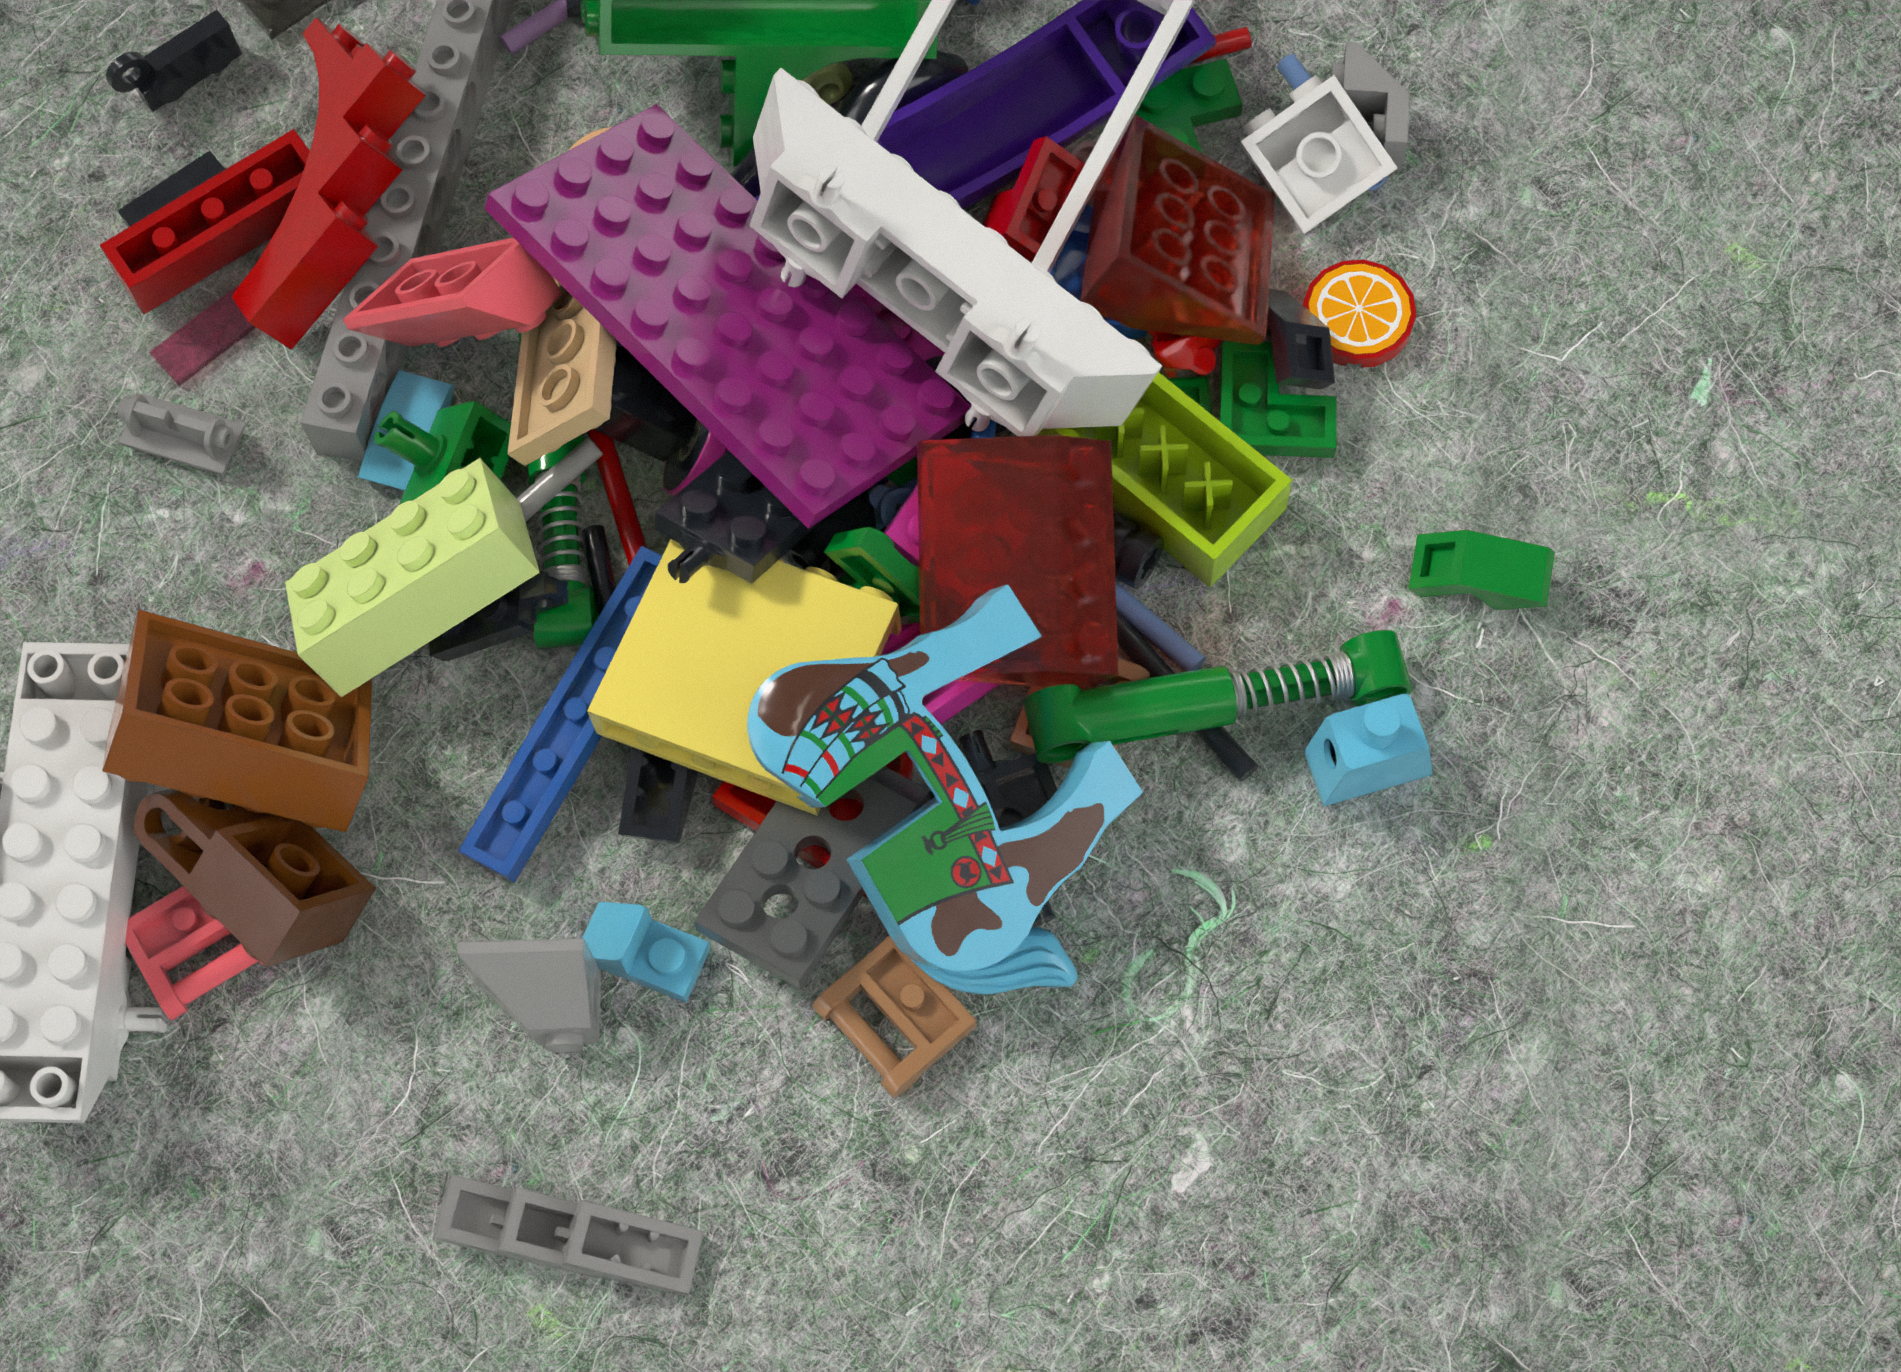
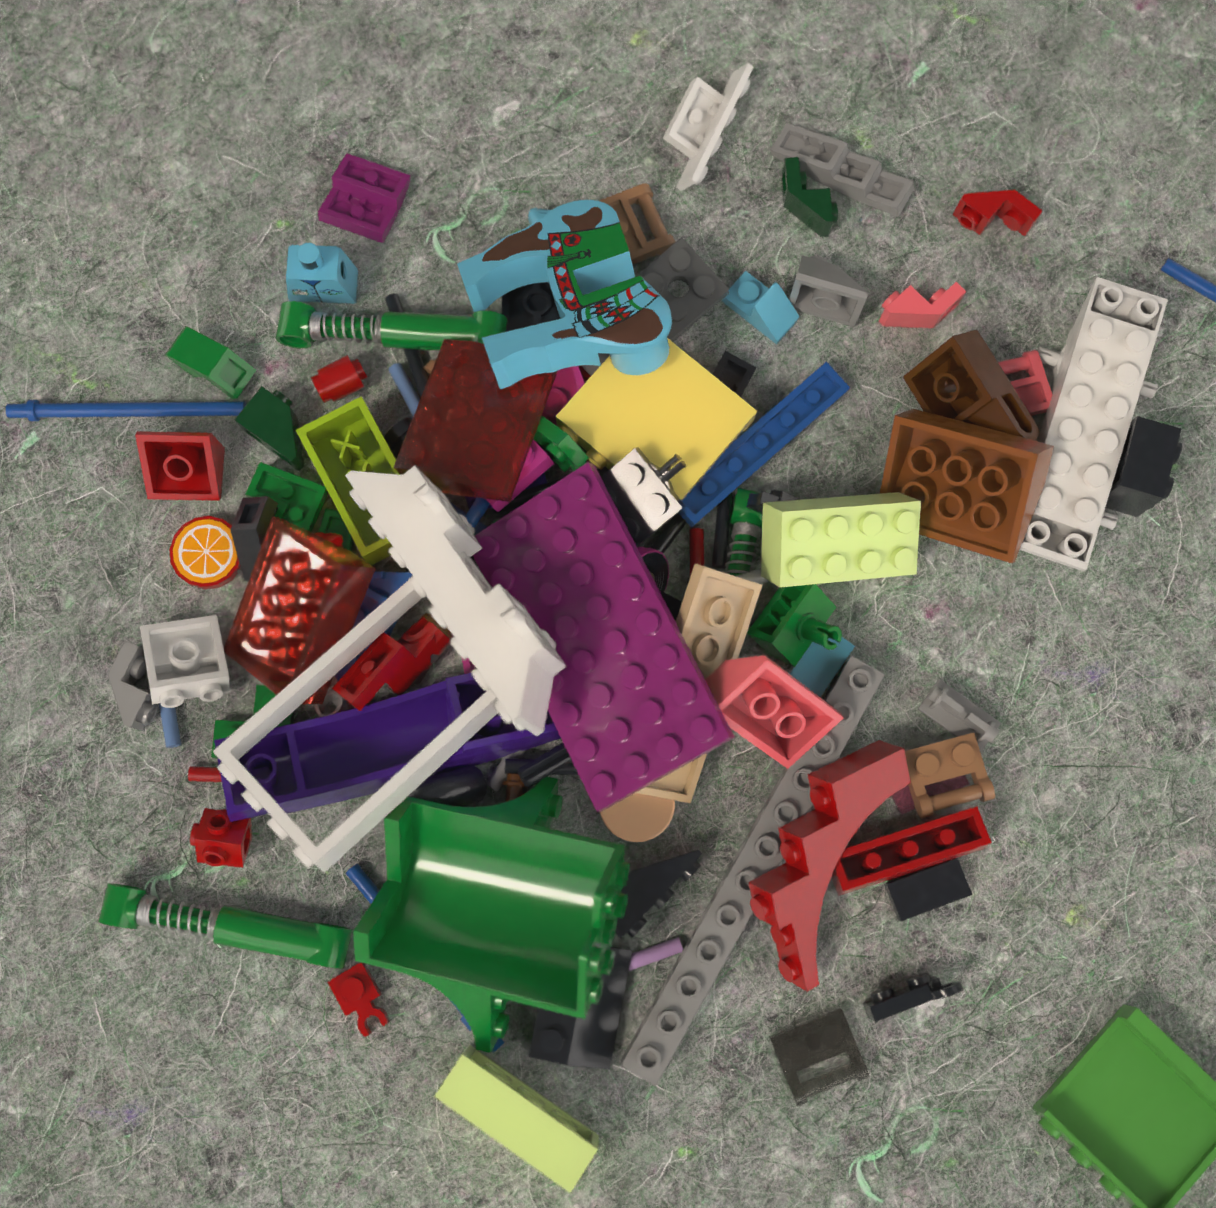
camera: 165 degrees left, 10 degrees up
none -> blue bar [6,400,246,421]
none -> red slope [135,431,225,501]
none -> dark green slope [234,386,304,471]
none -> red brick [311,355,368,403]
none -> magenta slope [318,153,411,243]
none -> black slope [615,850,702,939]
none -> white bracket [663,63,753,191]
none -> dark green slope [781,157,838,237]
none -> coral slope [878,282,967,328]
none -> medium nougat plate [905,733,995,819]
none -> red slope [952,190,1043,237]

